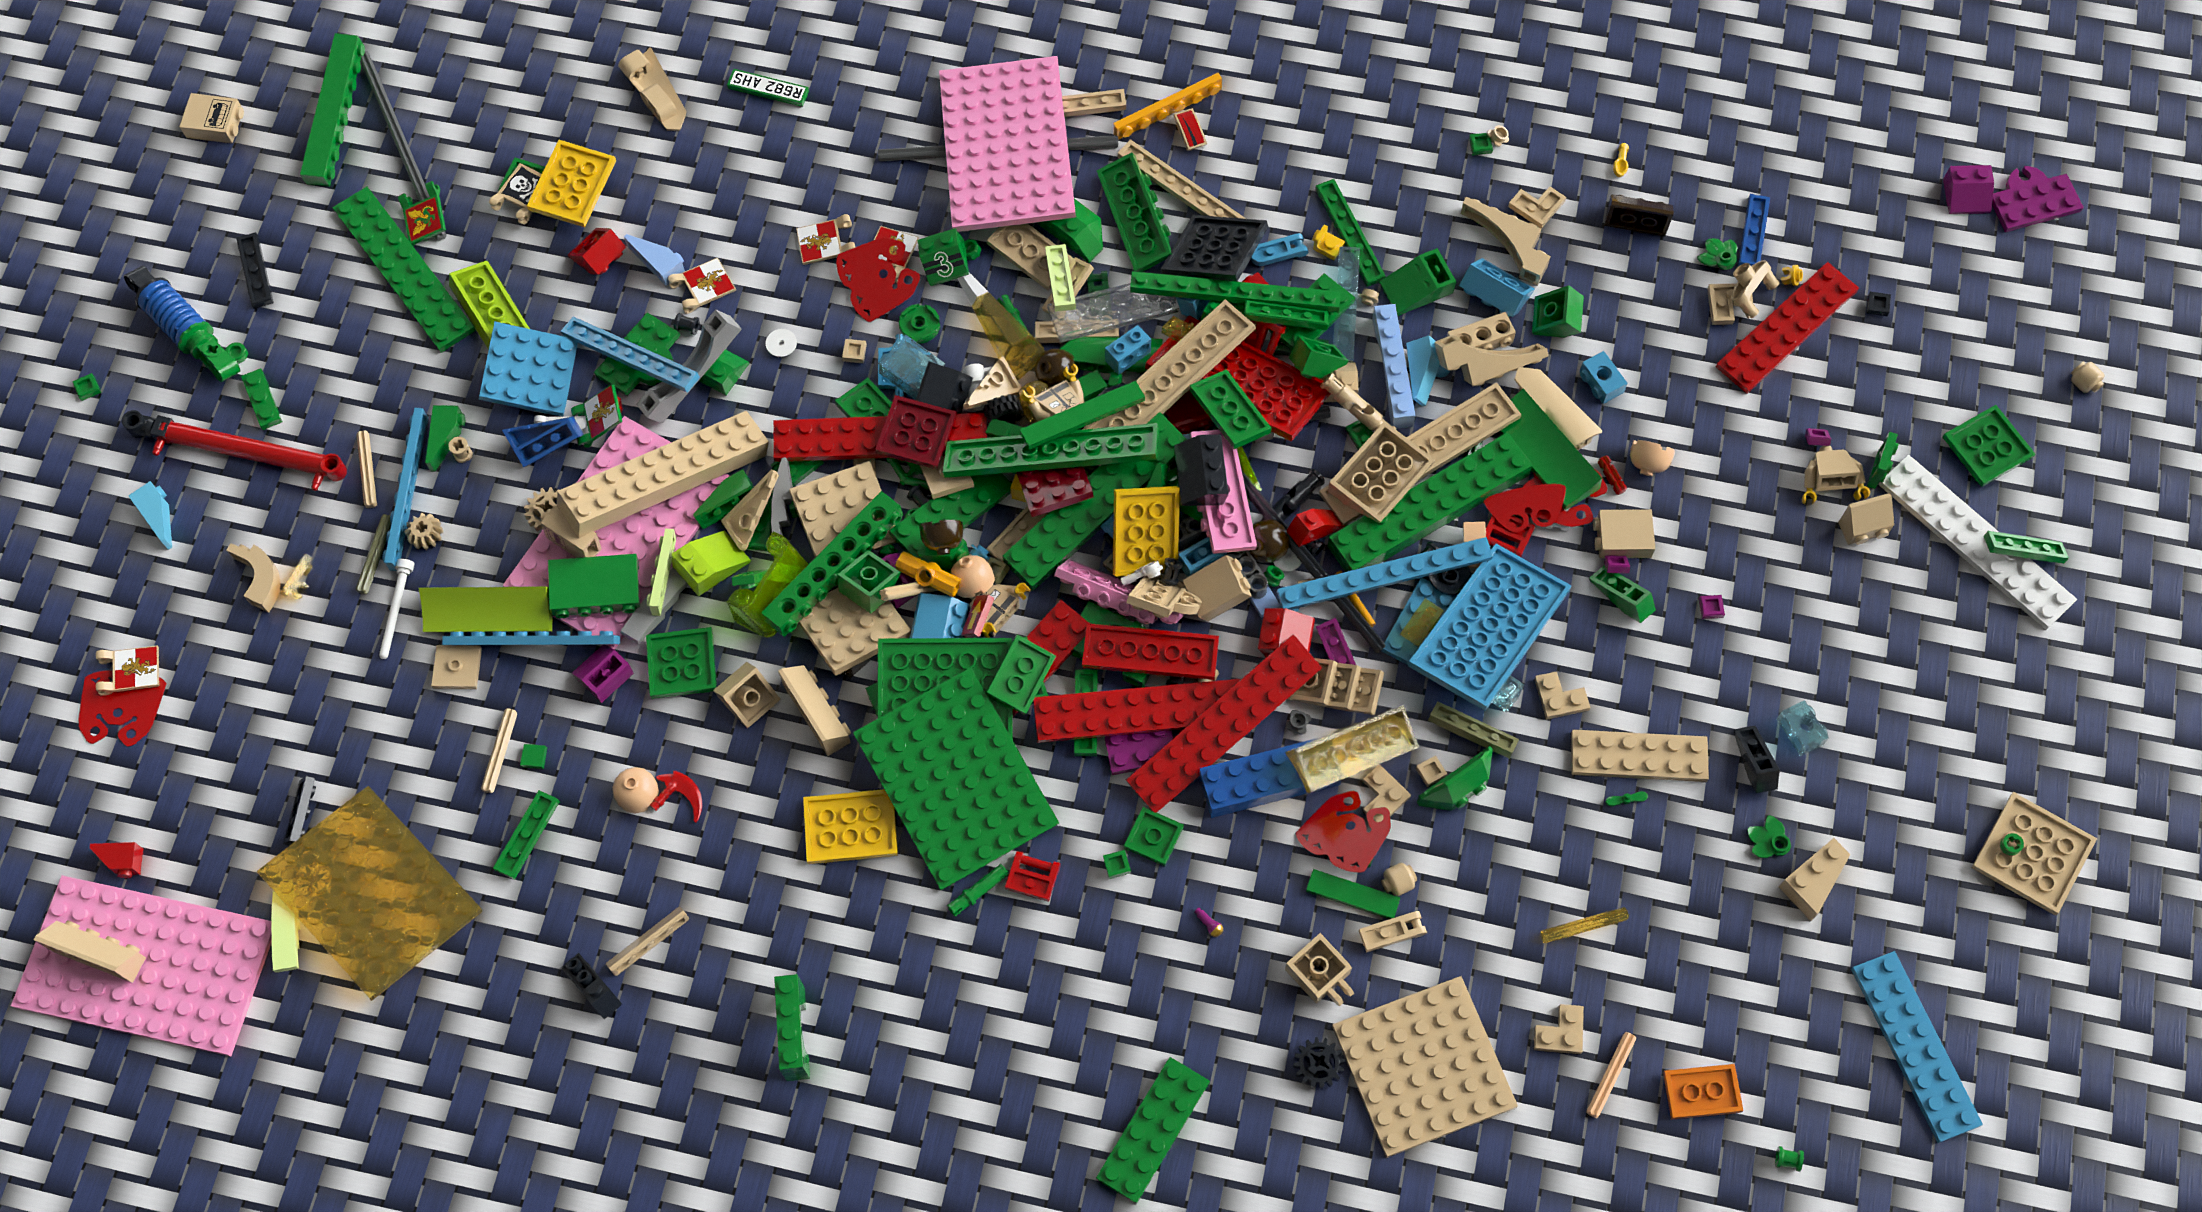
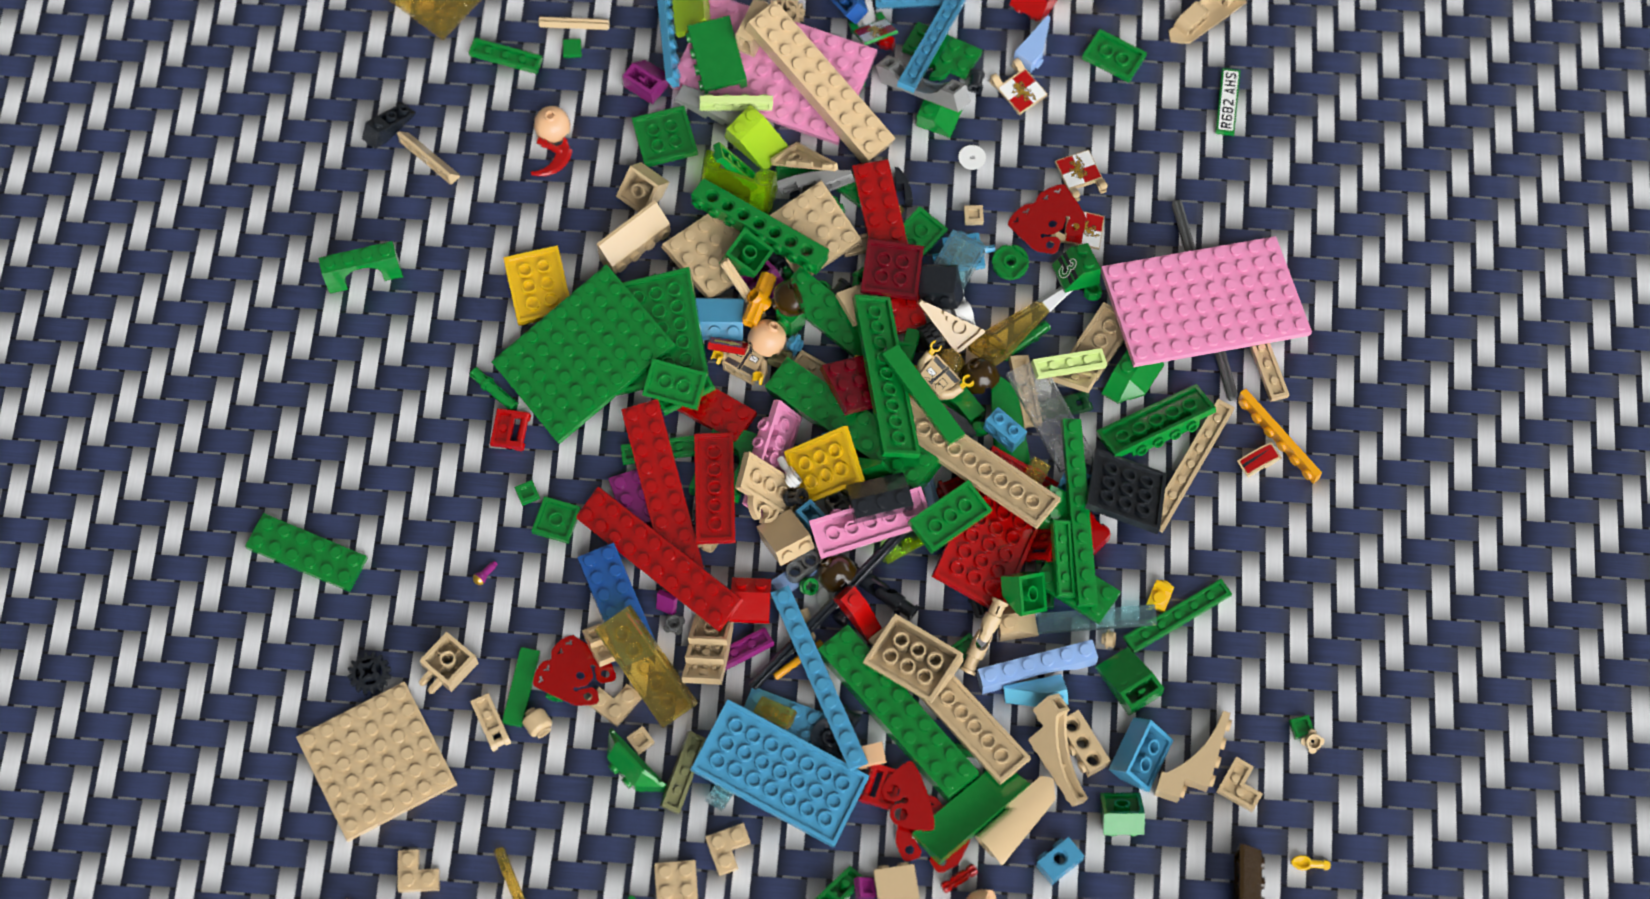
camera: 80 degrees right, 0 degrees up
green slope [693,469,754,529] -> none
dark azure plate [1251,233,1309,266] -> none
none -> tan slope [582,624,618,667]
none -> magenta tile [656,590,677,615]
none -> black slope [894,167,913,208]
none -> green plate [1082,29,1147,83]

